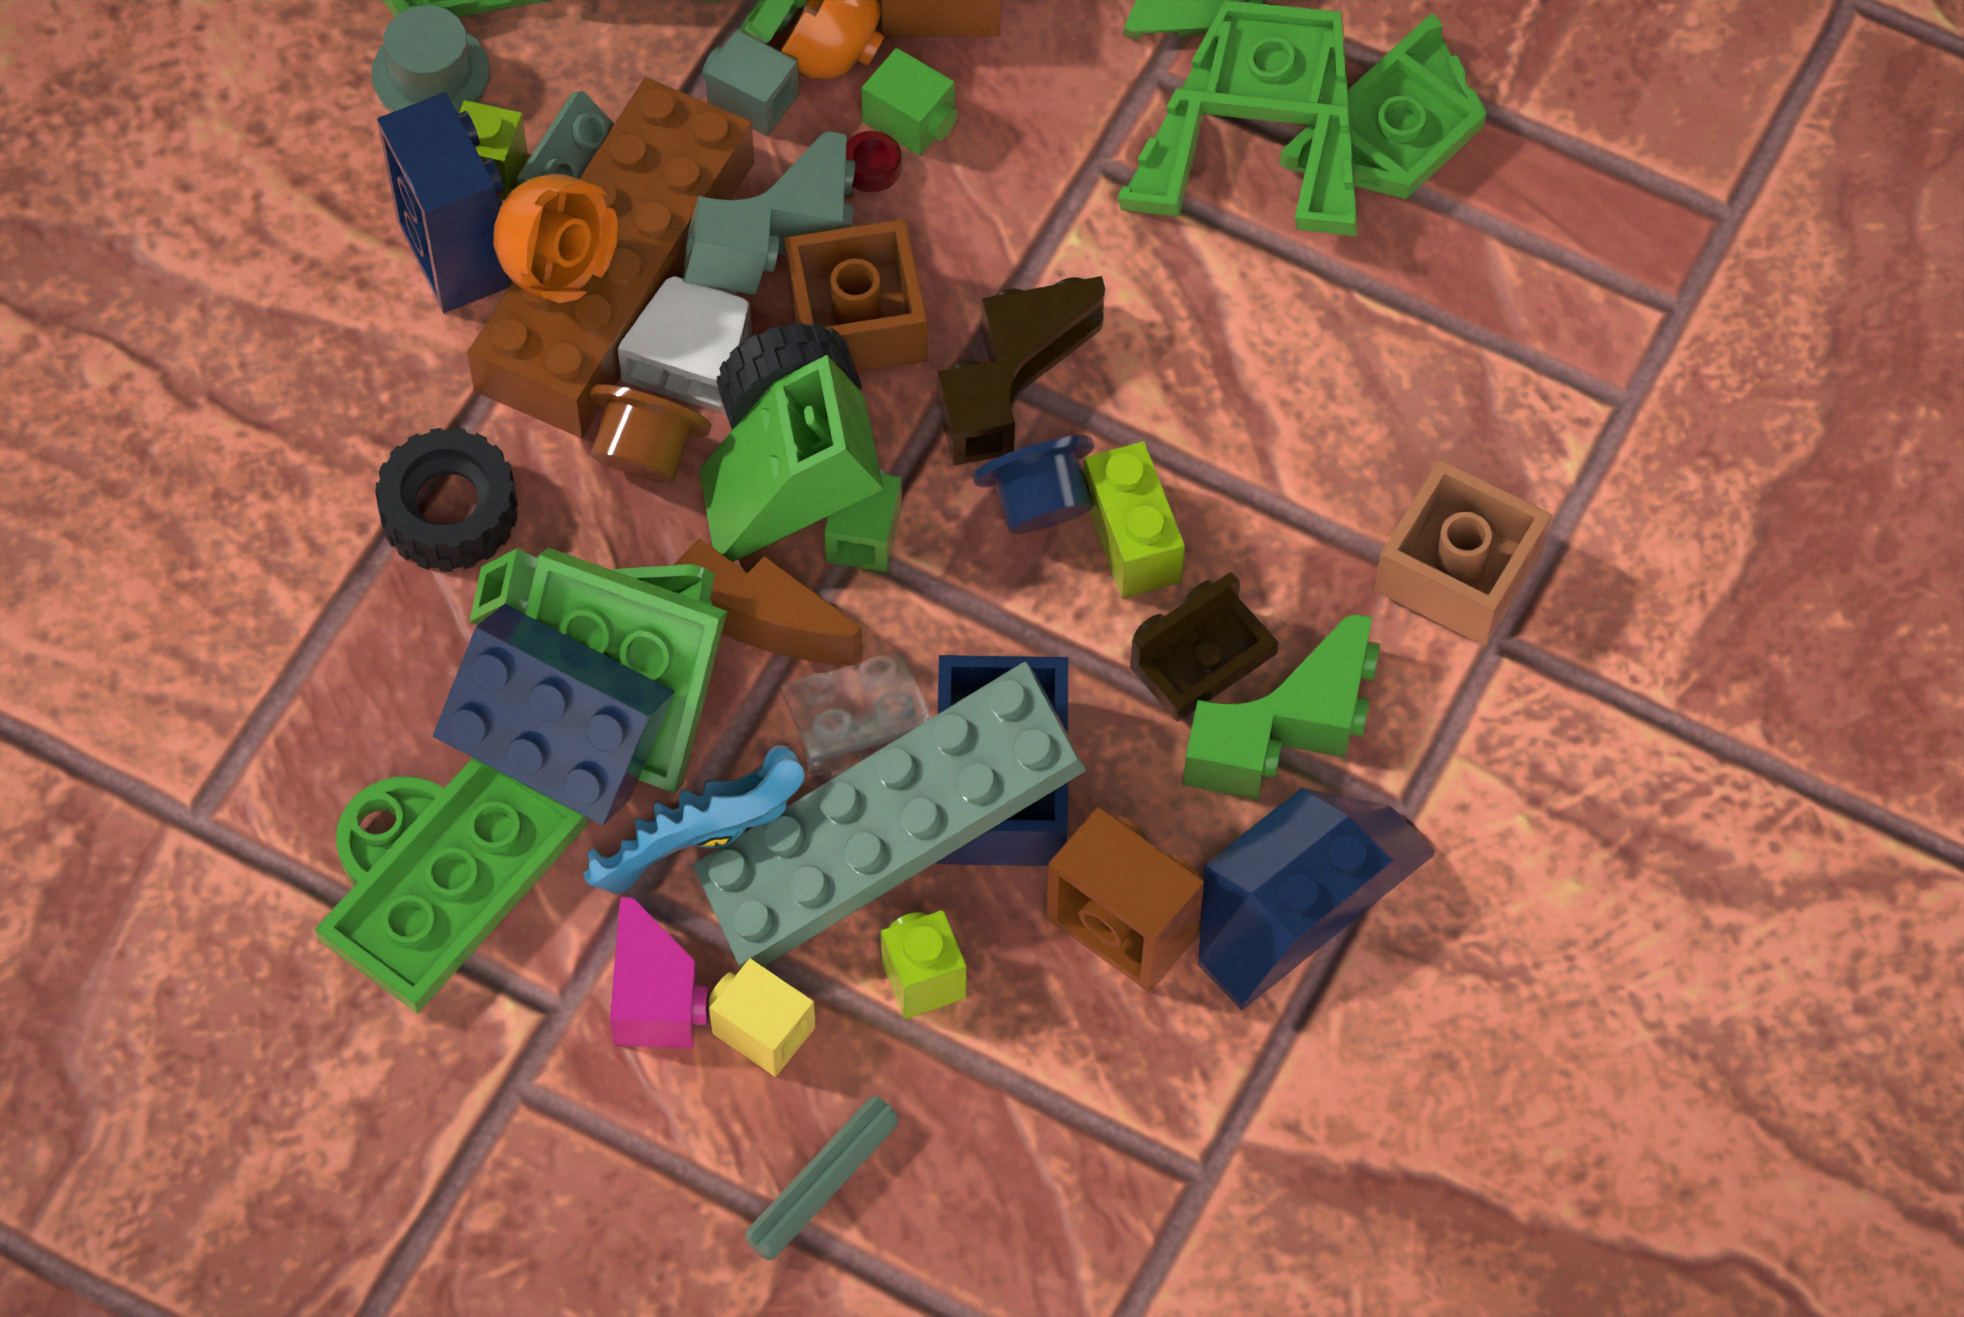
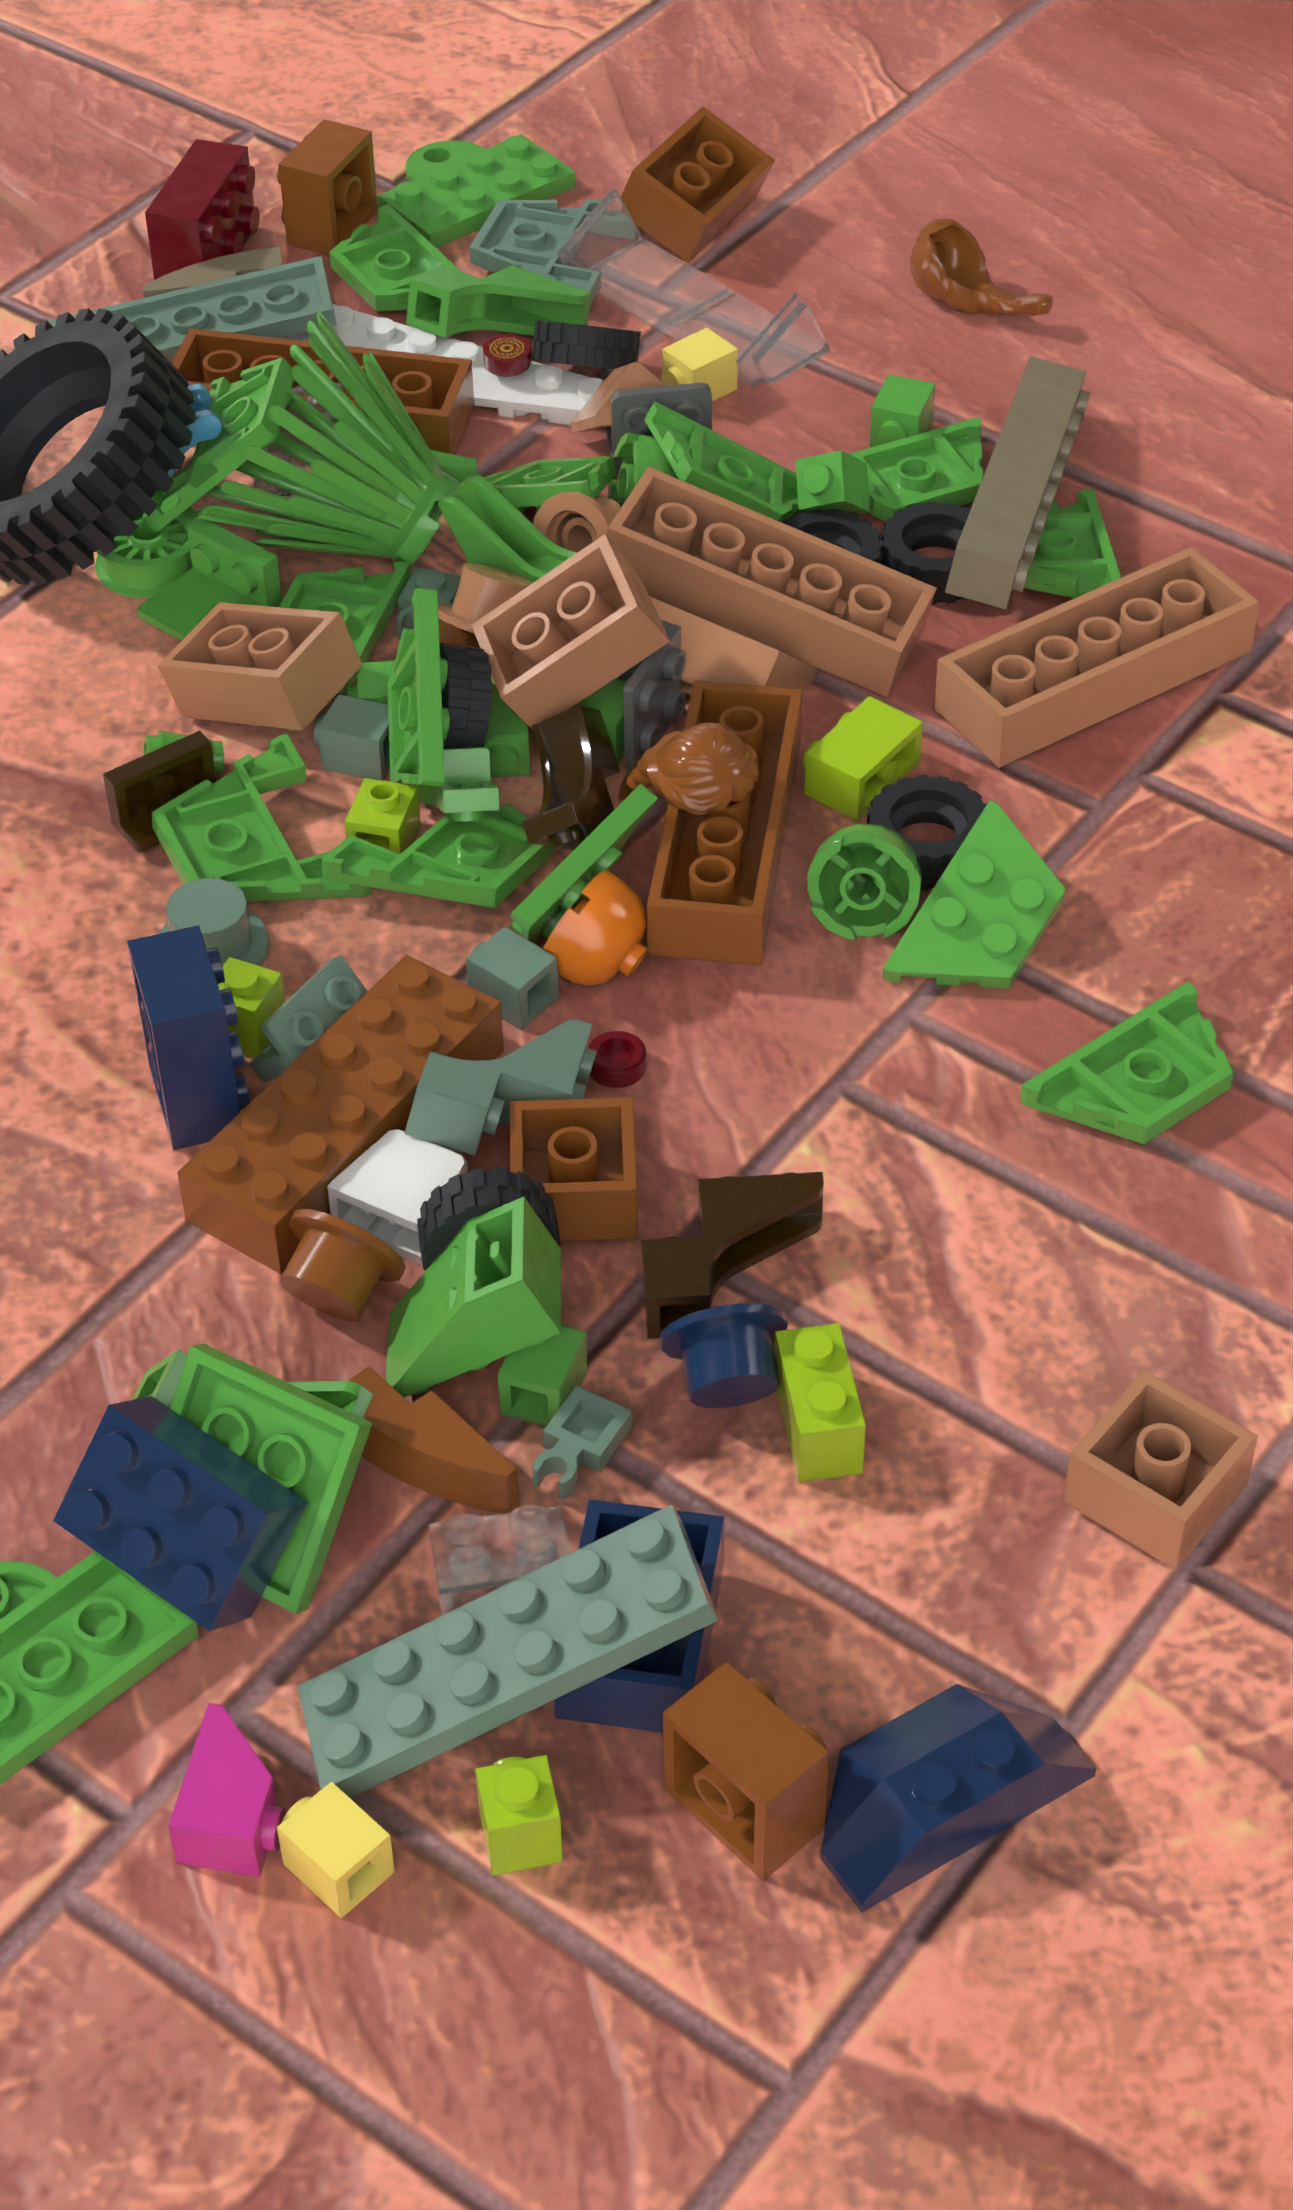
camera: 10 degrees right, 15 degrees down
black tyre [375,427,518,572] -> none
orange cylinder [493,173,618,303] -> none
dark azure animal [583,745,804,894] -> none
sand green axle [745,1096,898,1260] -> none
bright green brick [861,48,958,156] -> none
bright green wing [1118,0,1358,237] -> none
dark brown bracket [1130,572,1278,722] -> none
bright green arch [1183,615,1381,800] -> none
none -> sand green plate [532,1386,633,1499]

